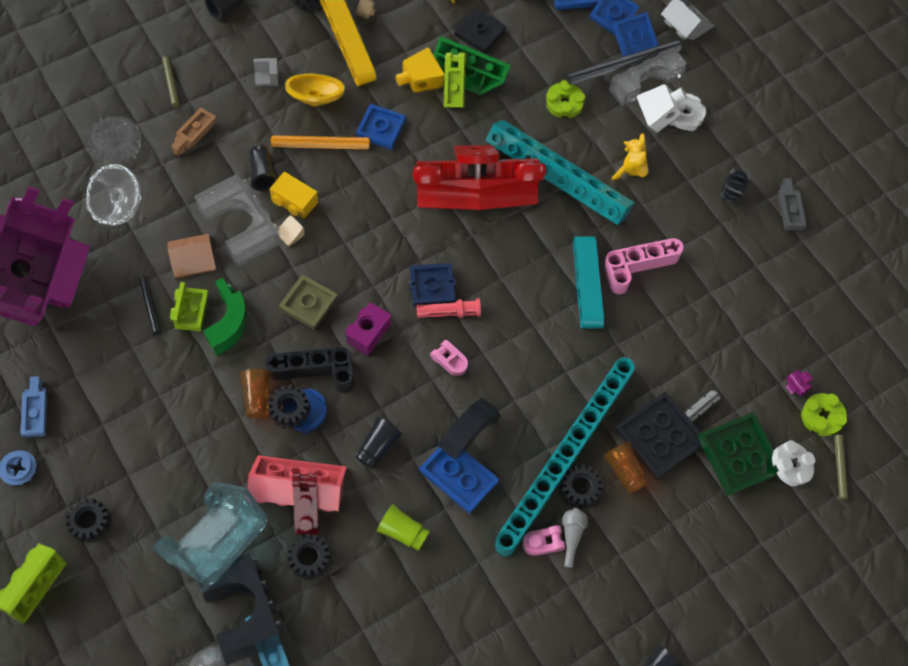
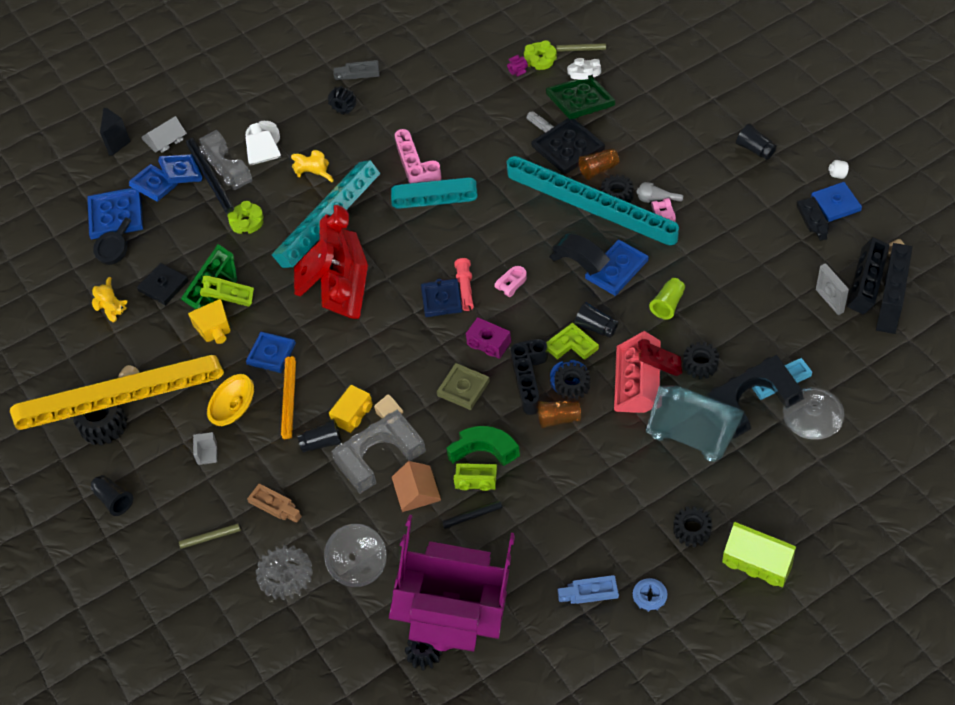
camera: 80 degrees left, 10 degrees down
none -> lime plate [546,322,599,360]

